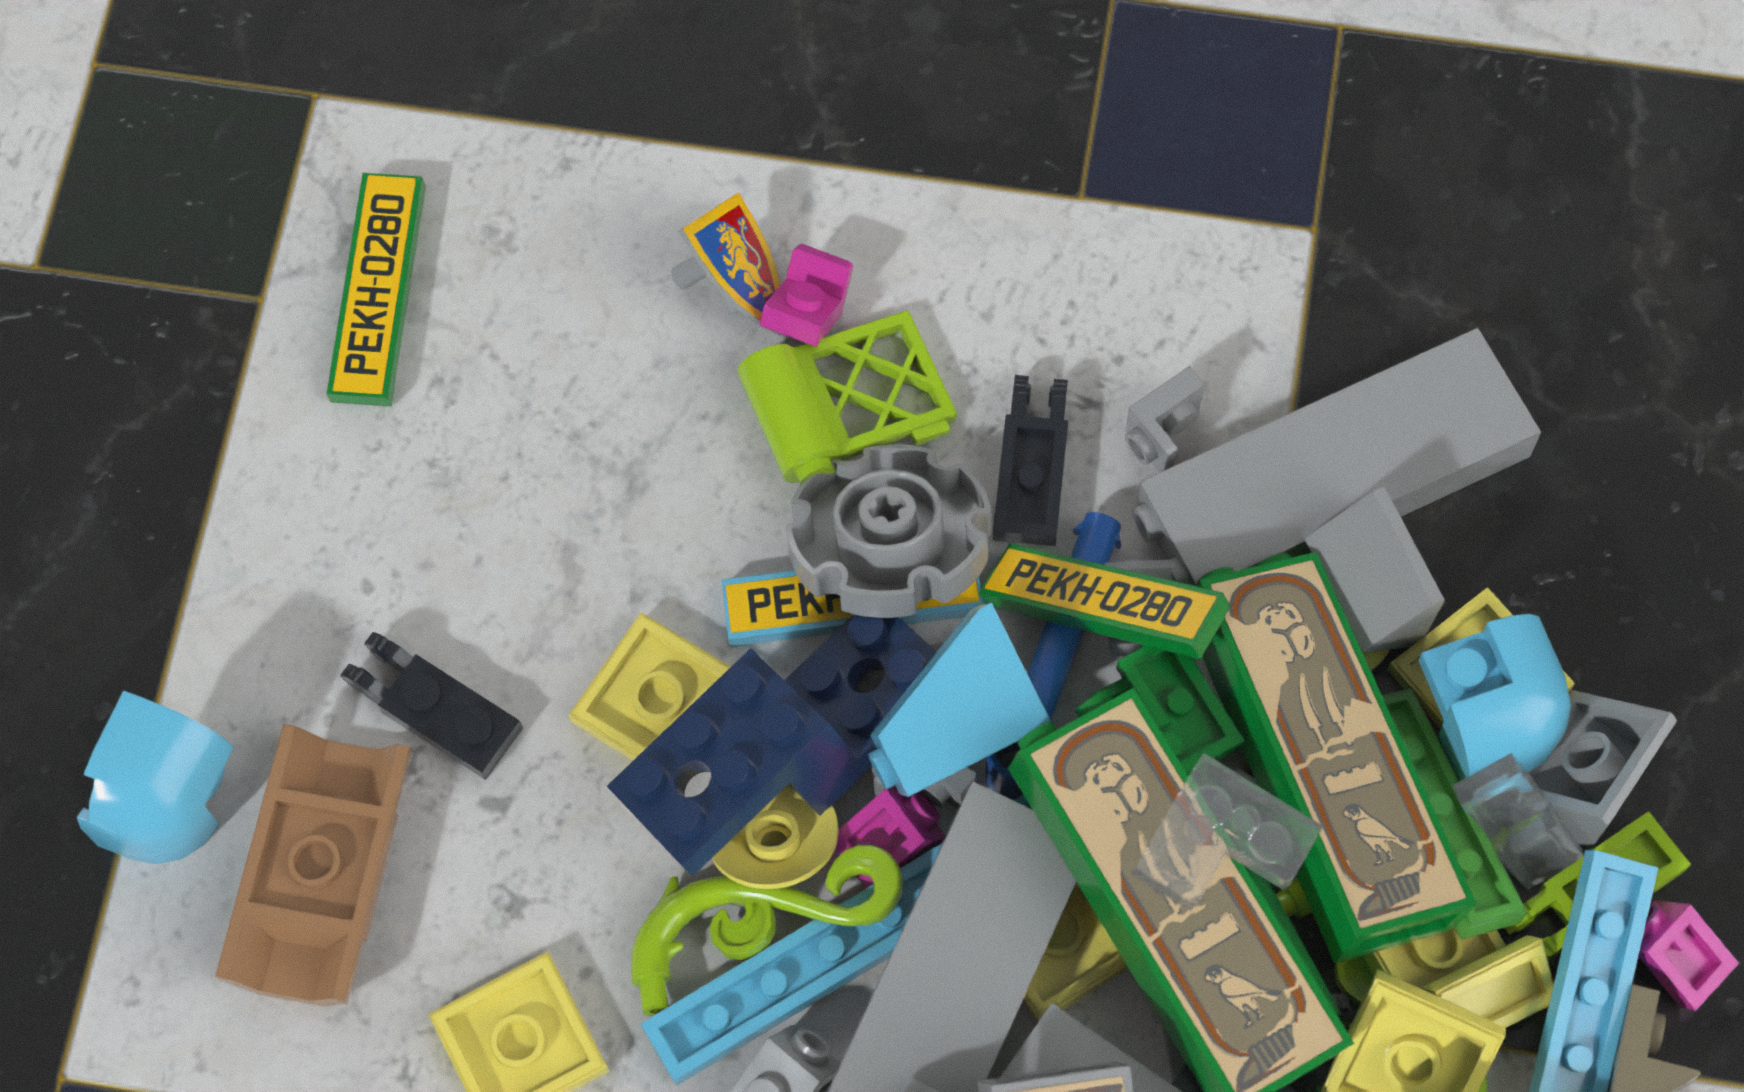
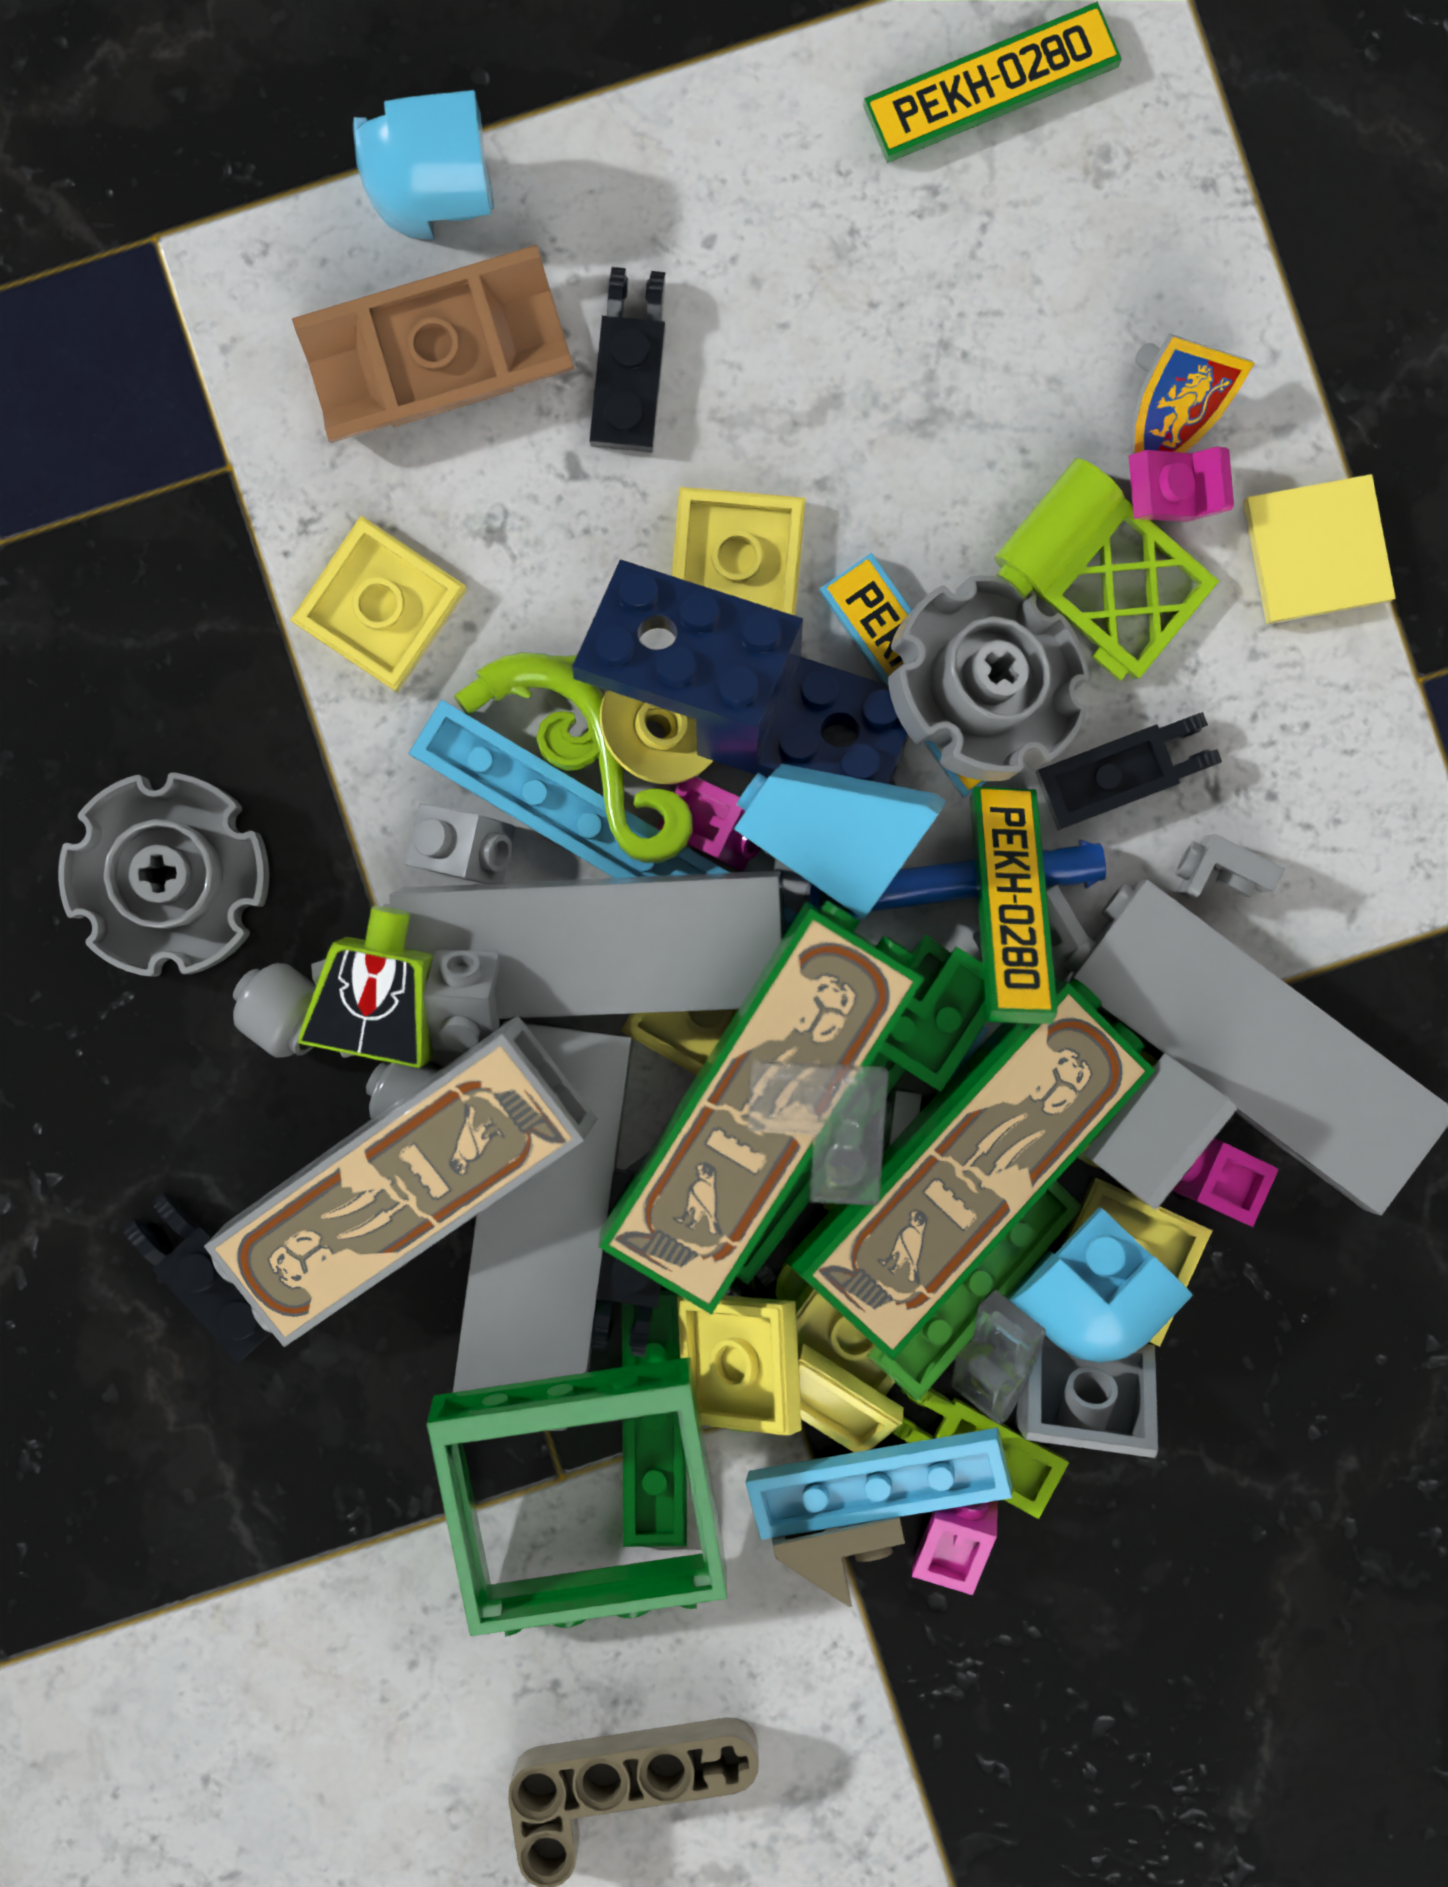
camera: 55 degrees right, 20 degrees up
none -> dark pink bracket [1172,1138,1279,1227]
none -> light yellow tile [1243,474,1396,625]

